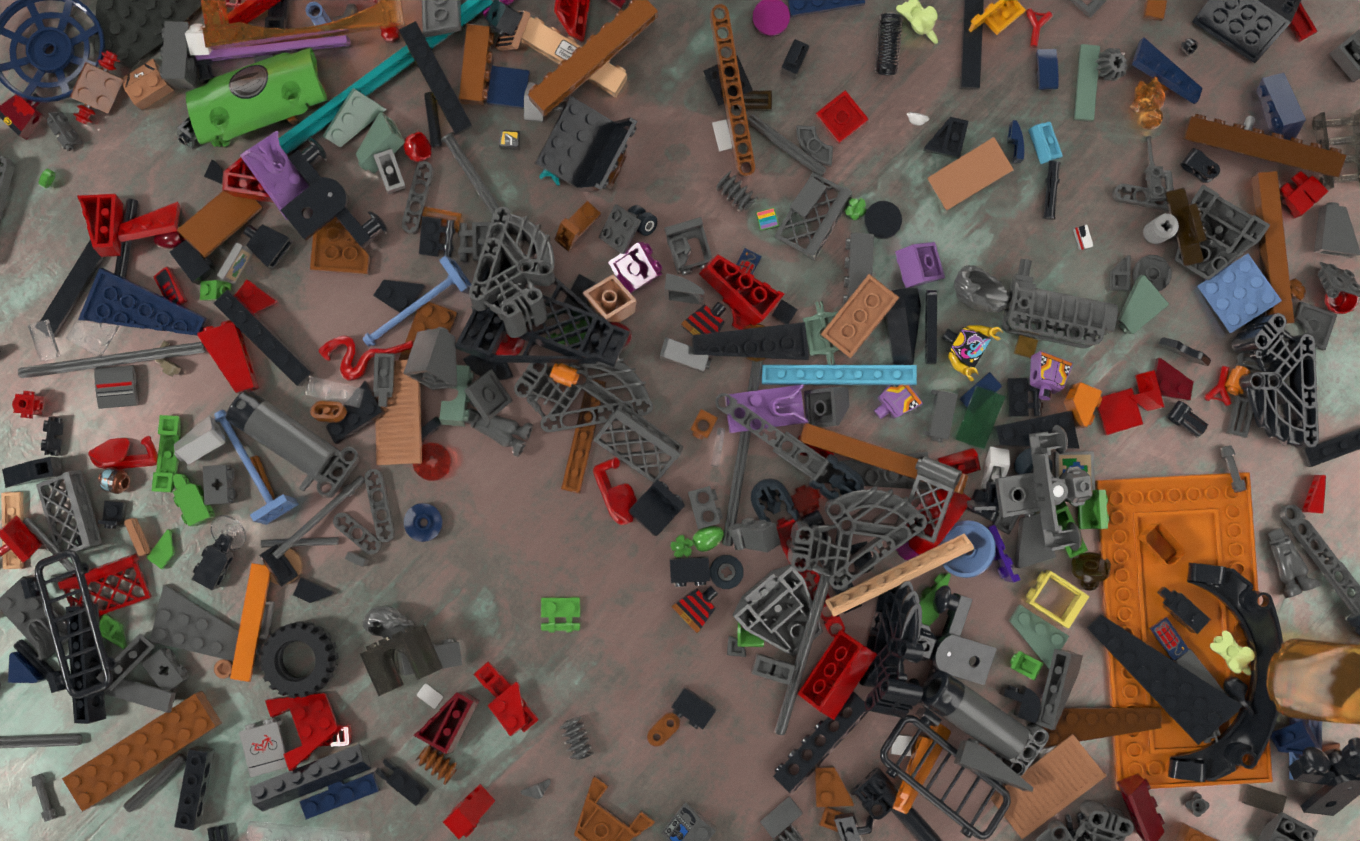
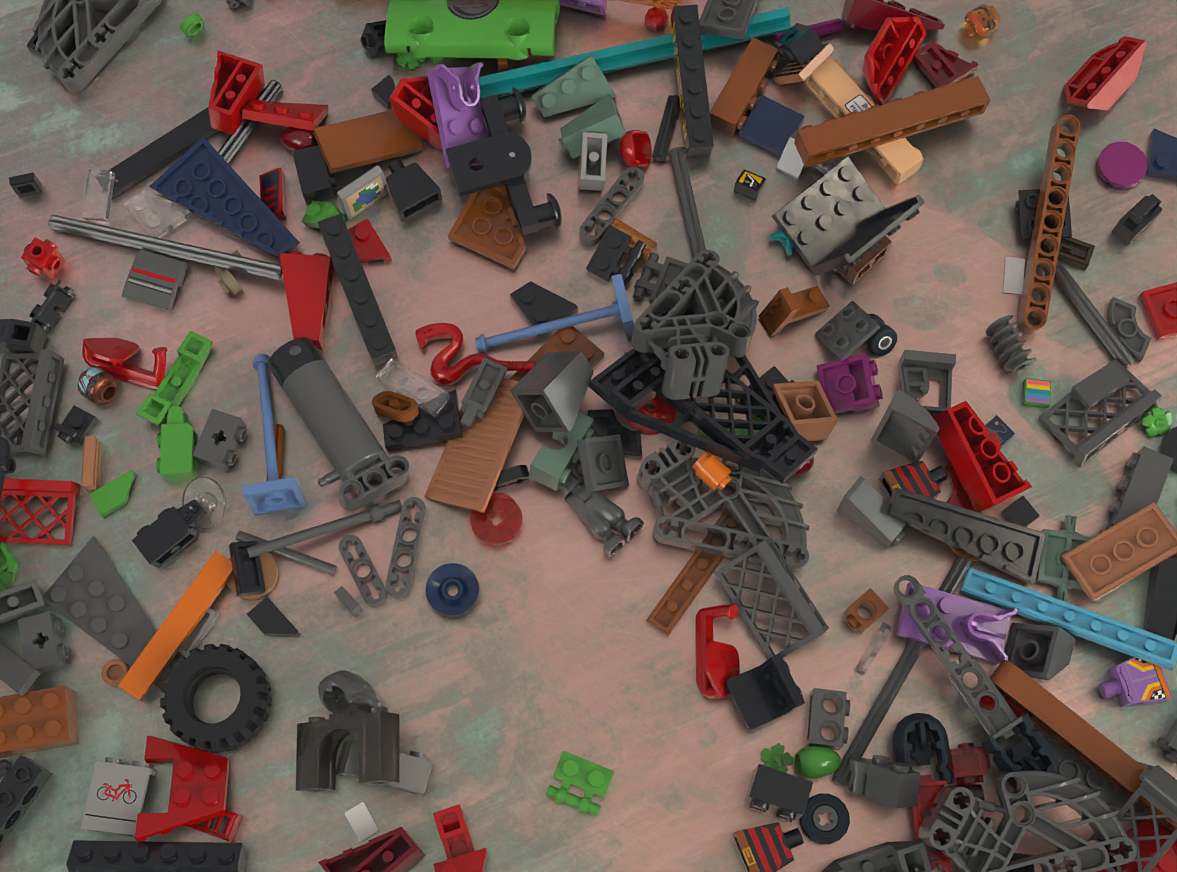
camera: 20 degrees right, 15 degrees down
light grey slope [174,415,226,464] -> none

